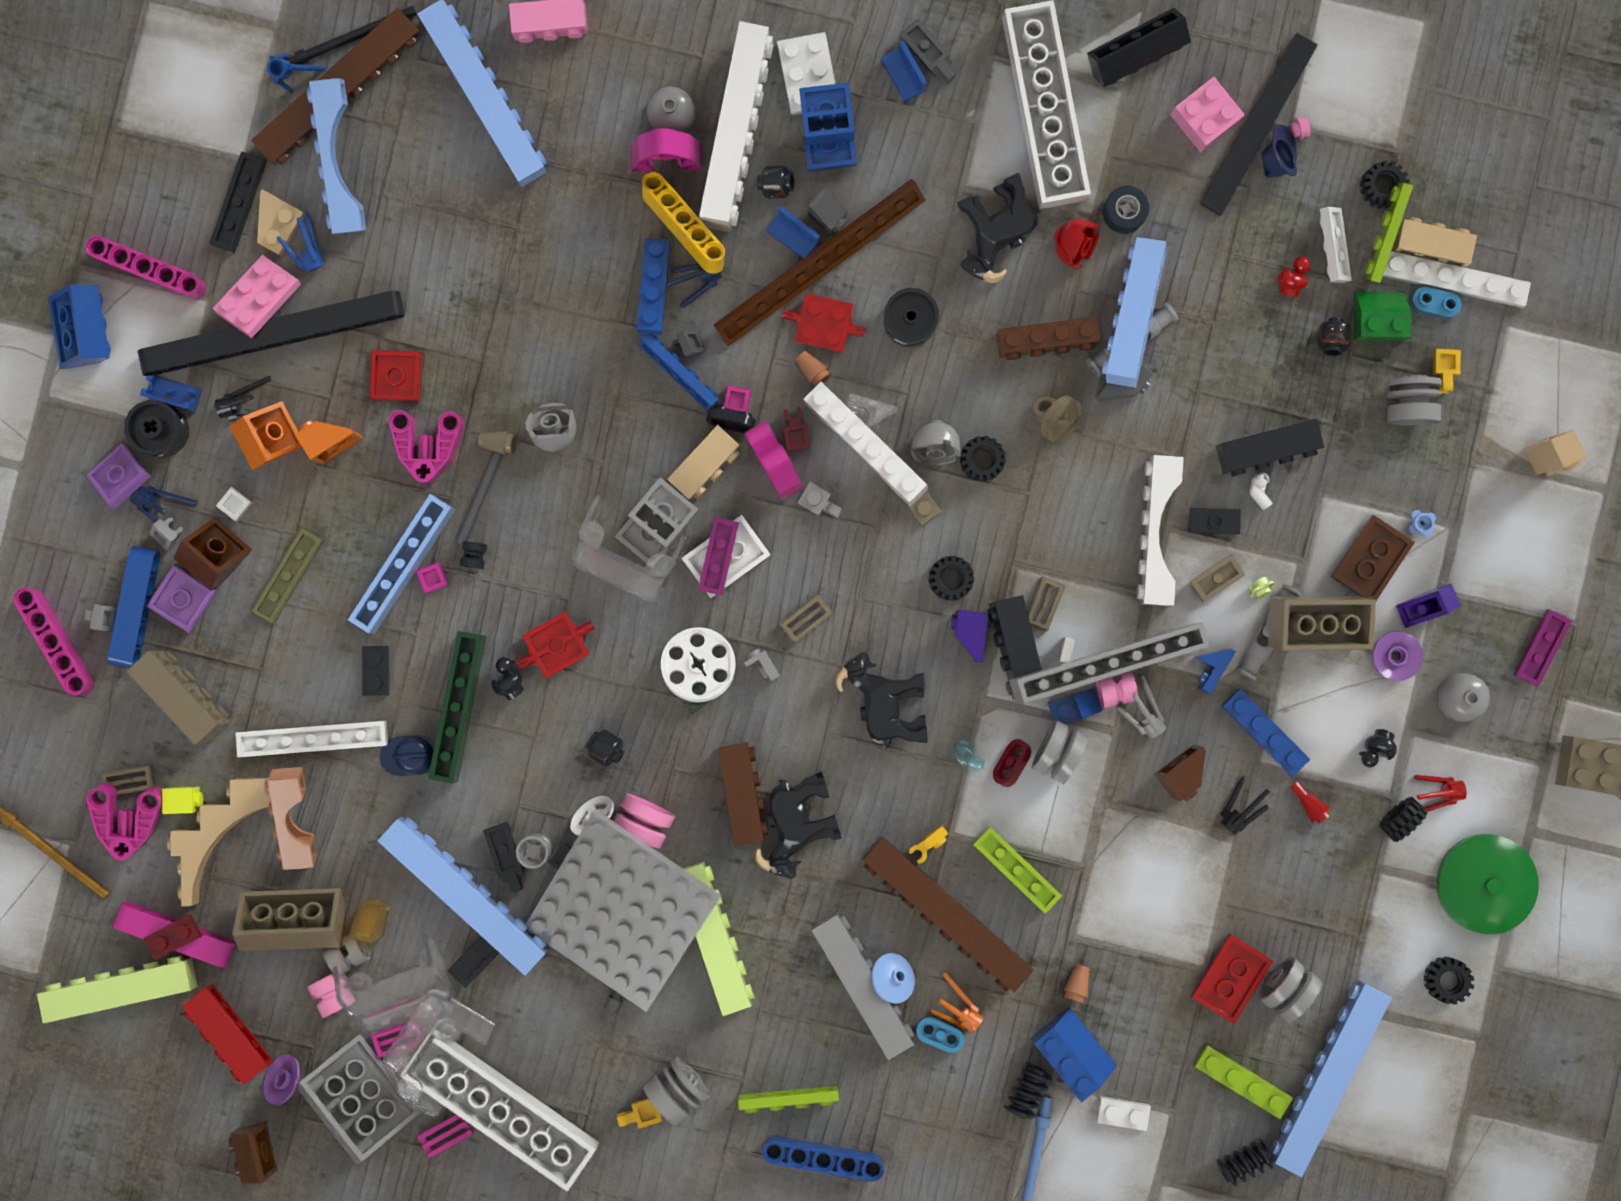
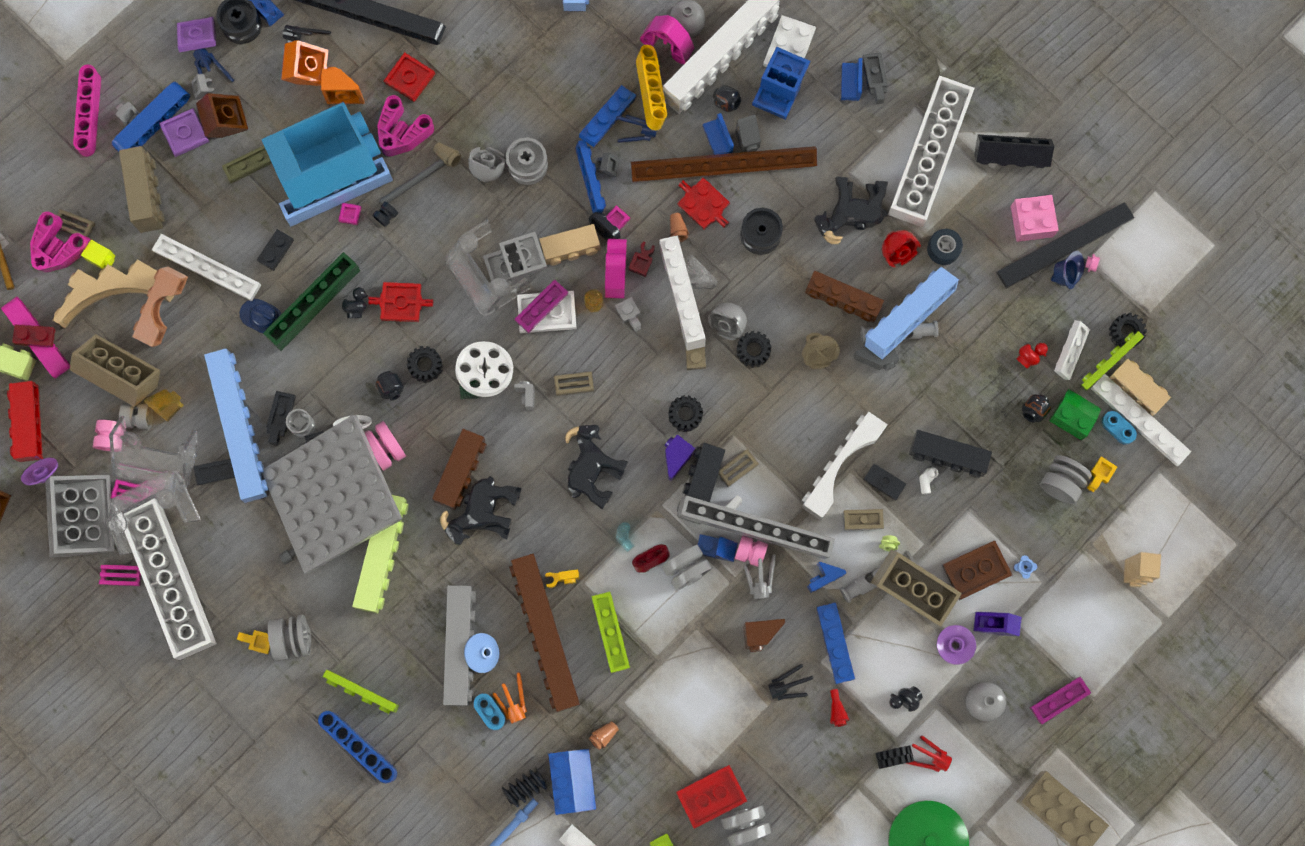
camera: 30 degrees right, 10 degrees down
white tile [216,487,253,522] -> none
none -> dark azure brick [261,102,381,209]
none -> black tyre [407,346,443,383]
none -> light grey wheel [506,137,548,185]
none -> clear yellow wheel [584,289,603,312]

